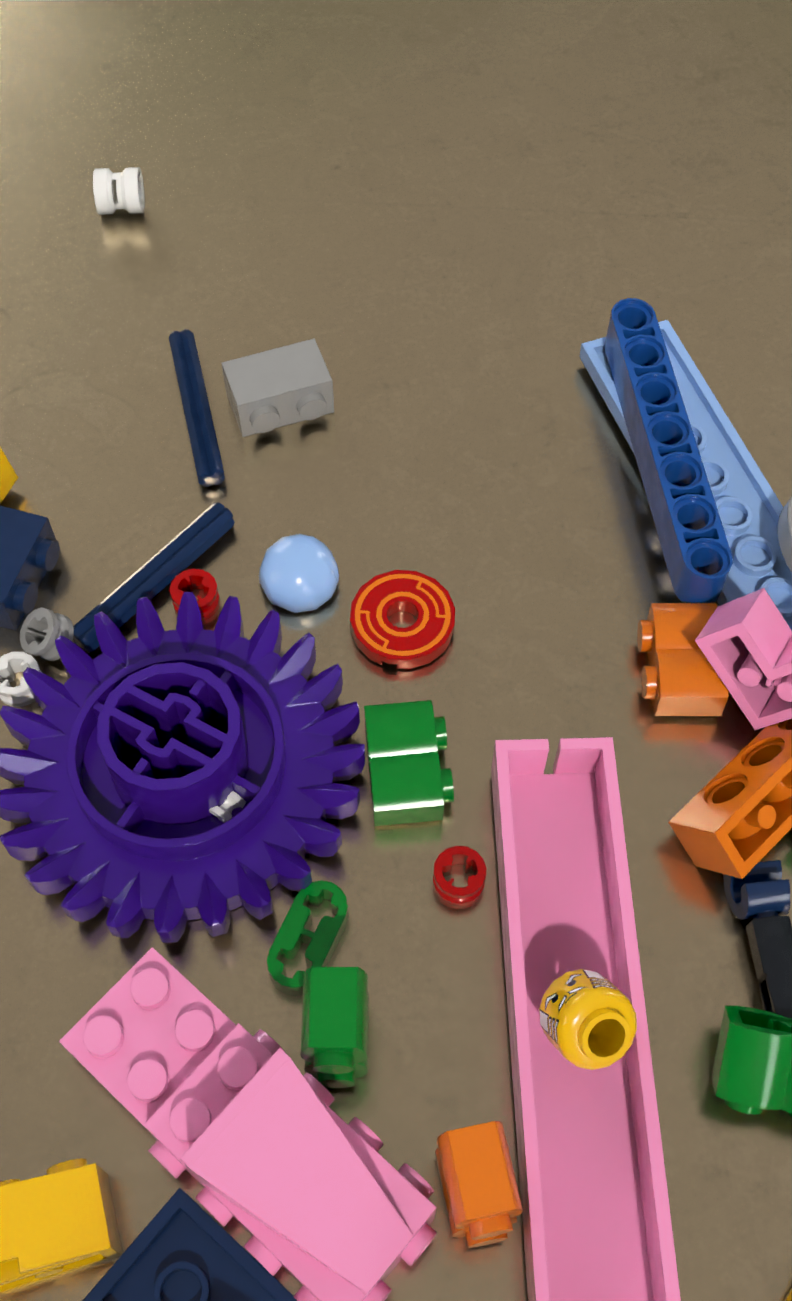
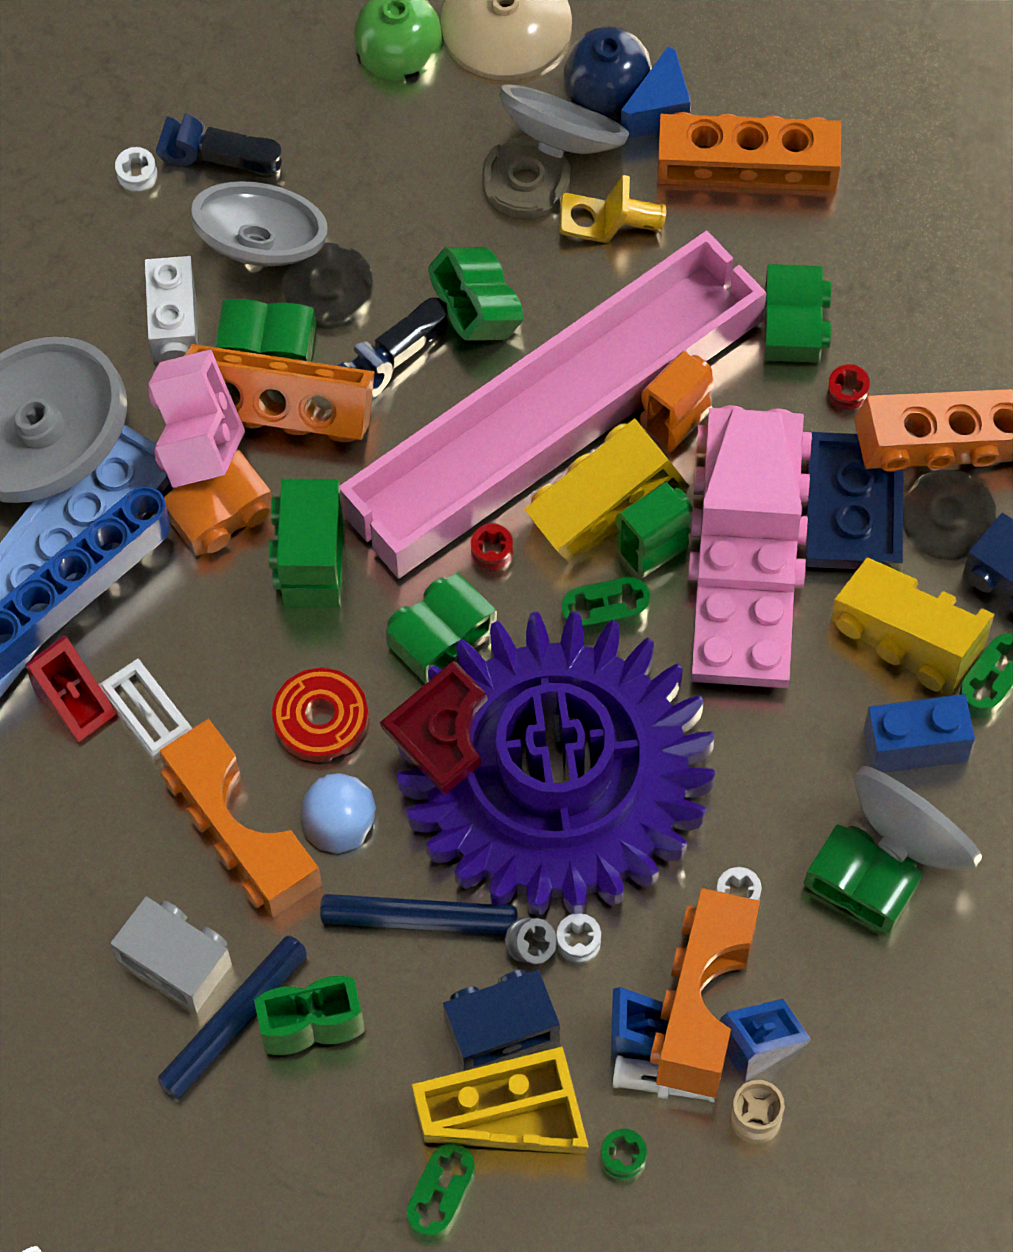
camera: 125 degrees left, 5 degrees up
red bush [169,568,220,621] -> none
yellow head [539,969,637,1070] -> none
none -> red slope [25,636,117,742]
none -> white tile [98,659,192,762]
none -> orange arch [159,718,322,918]
none -> green brick [254,975,365,1055]
none -> green piece [269,479,344,608]
none -> dark red tile [379,661,488,795]
none -> yellow wedge [524,418,689,563]

